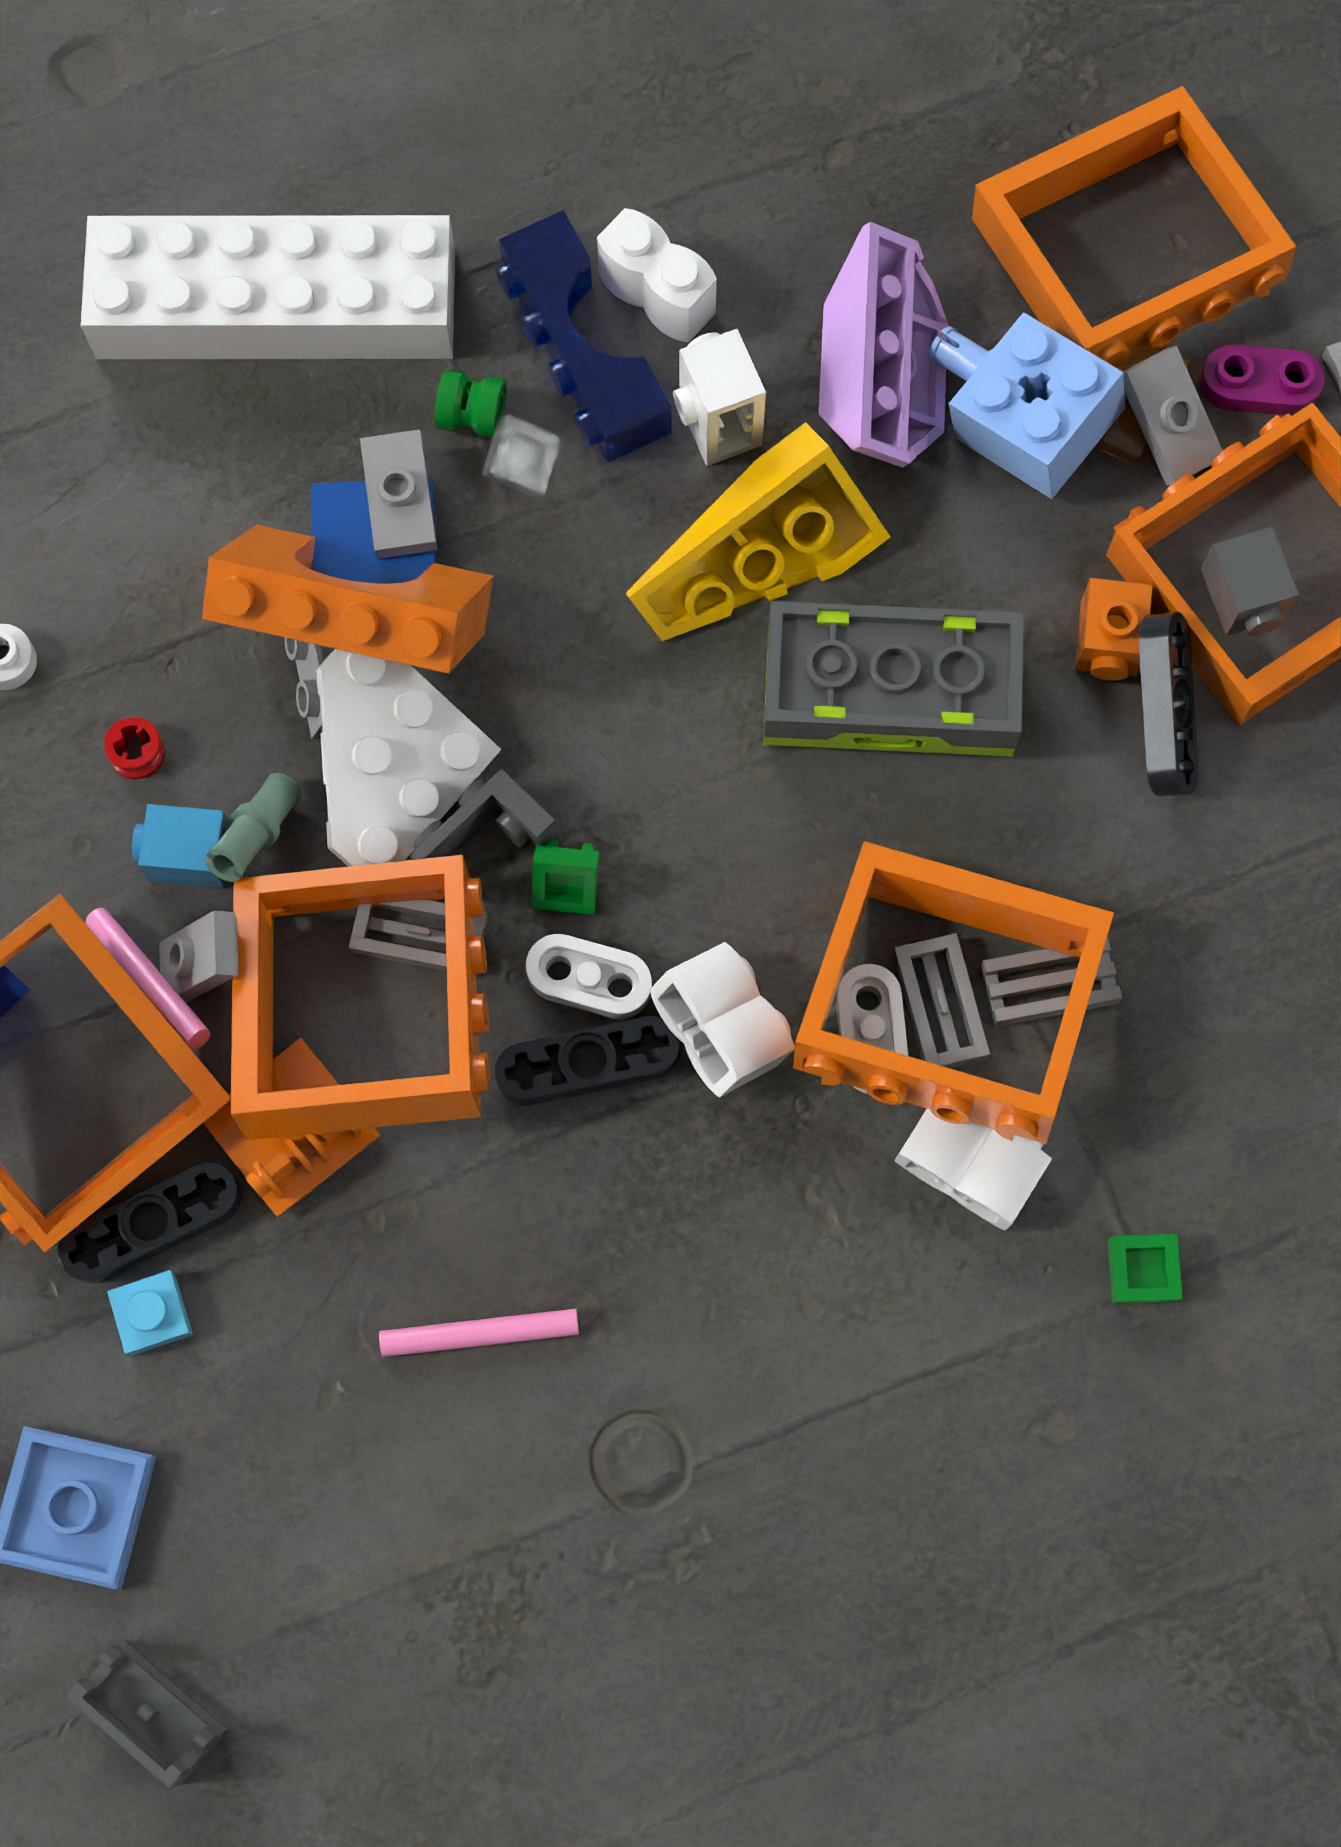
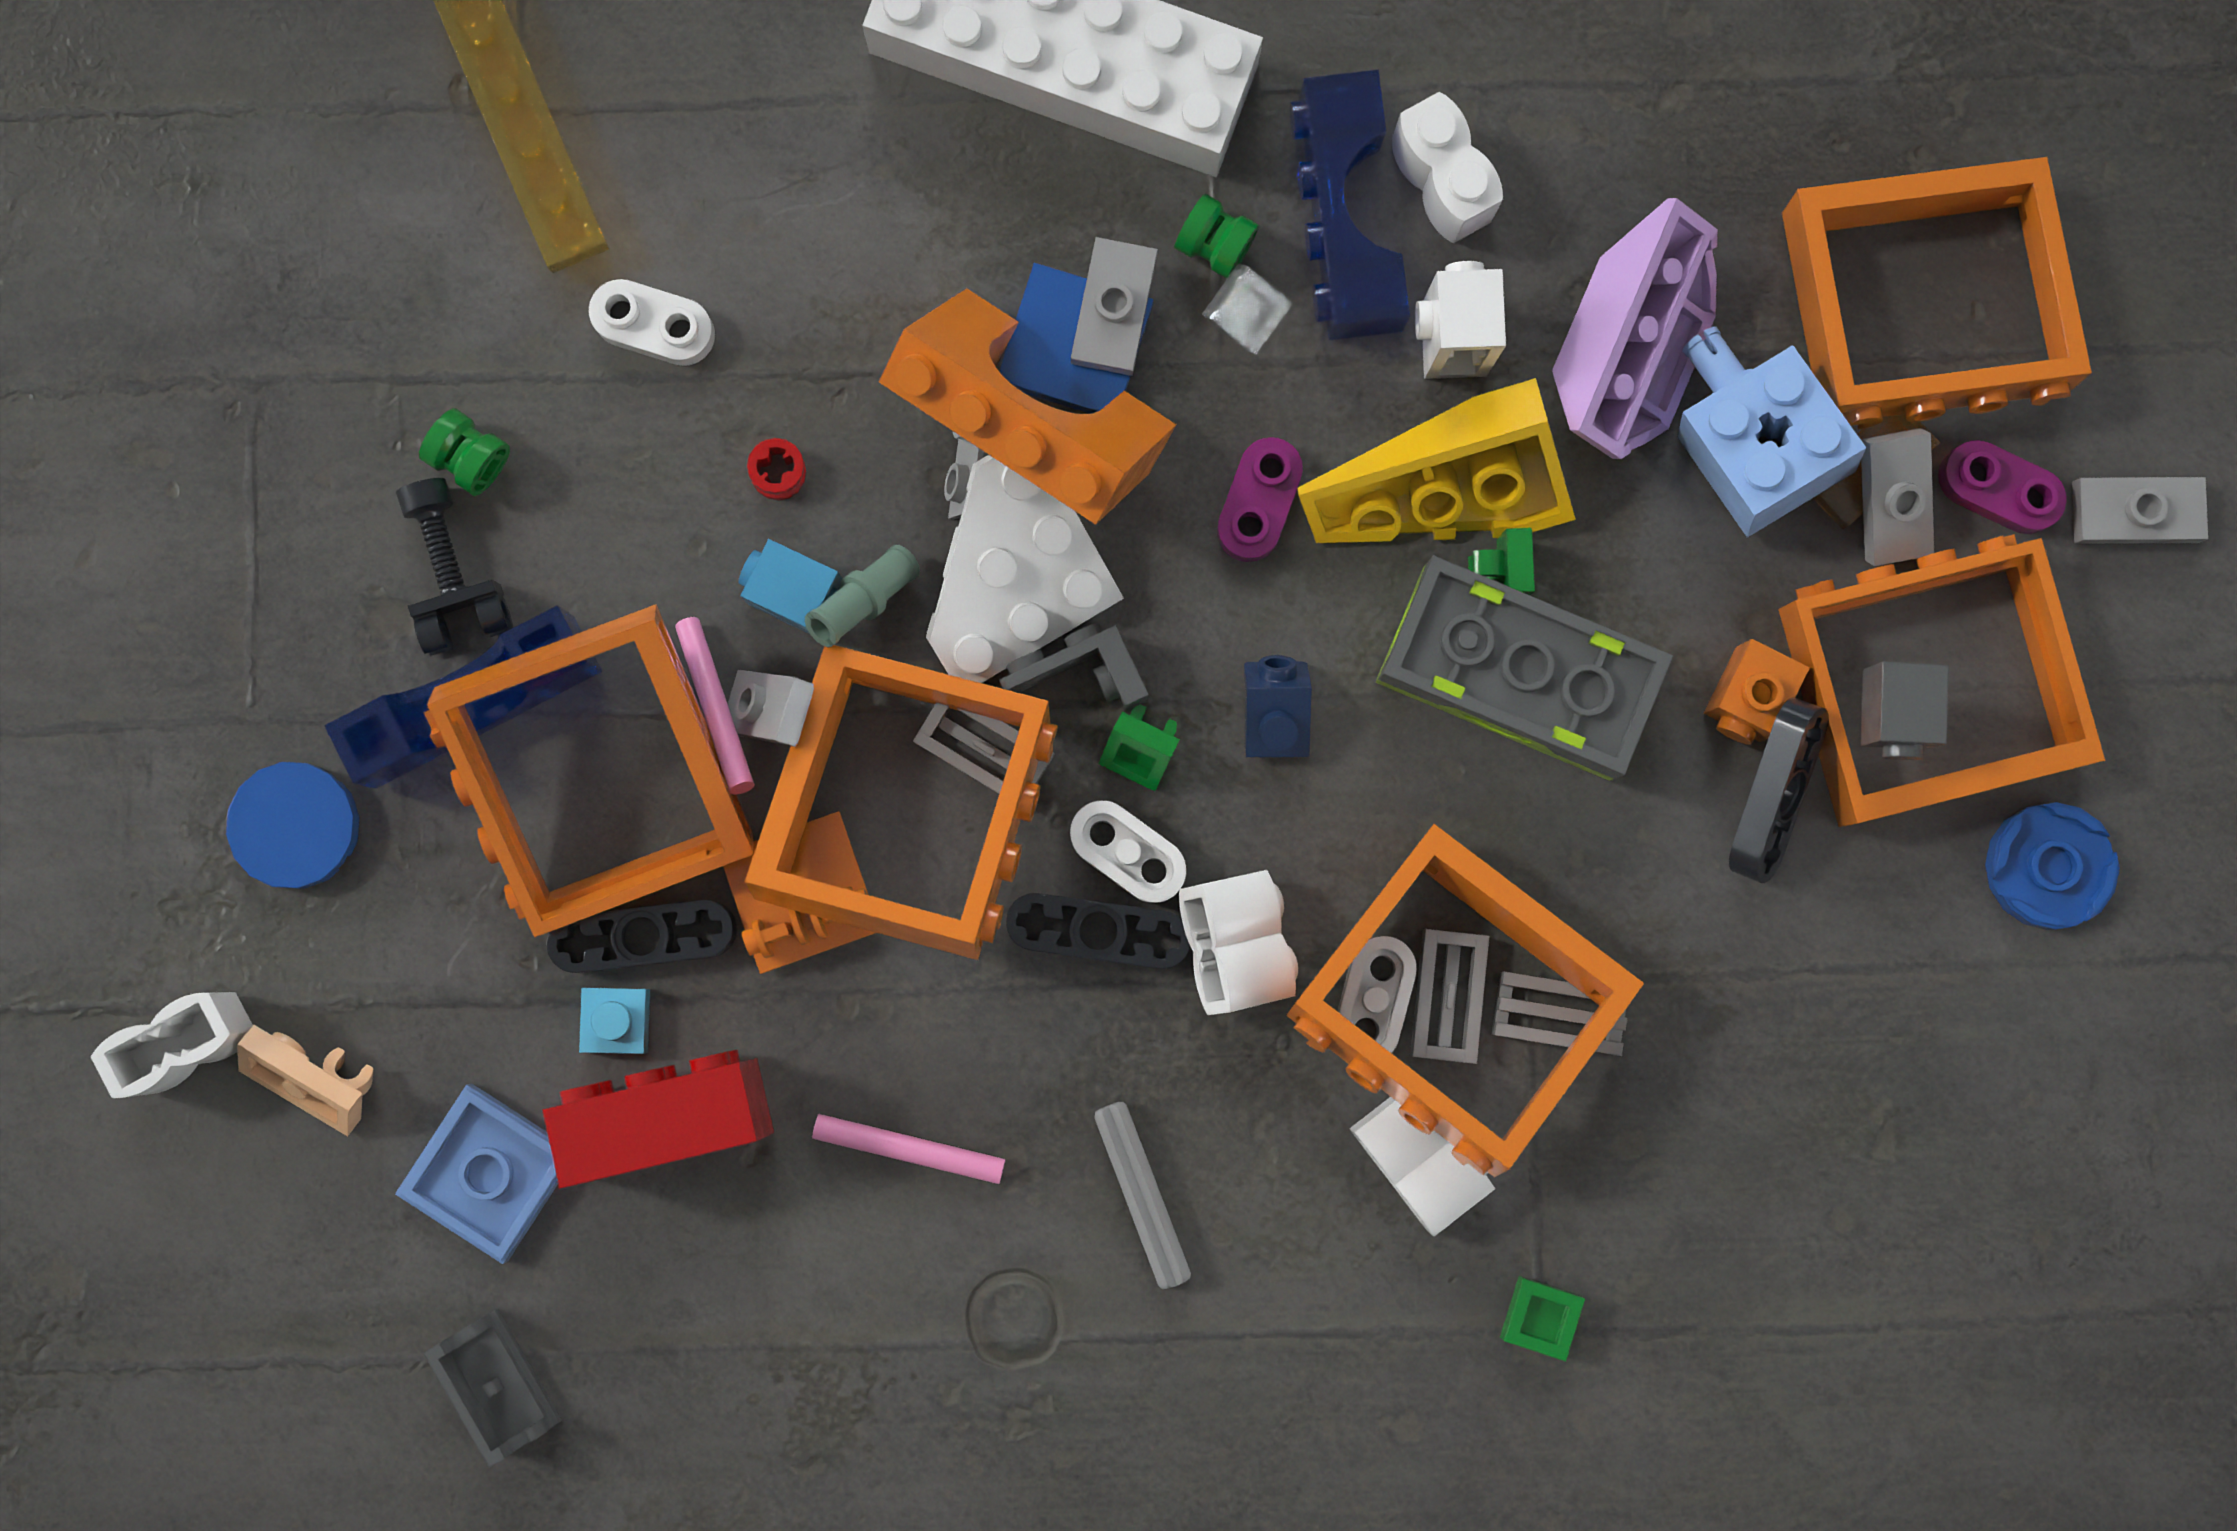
camera: 15 degrees right, 10 degrees up
none -> red brick [542,1049,774,1189]
none -> light grey axle [1095,1102,1191,1289]
none -> magenta plate [1217,437,1303,562]
none -> dark blue bracket [1244,655,1312,757]
none -> green tile [1468,528,1535,595]

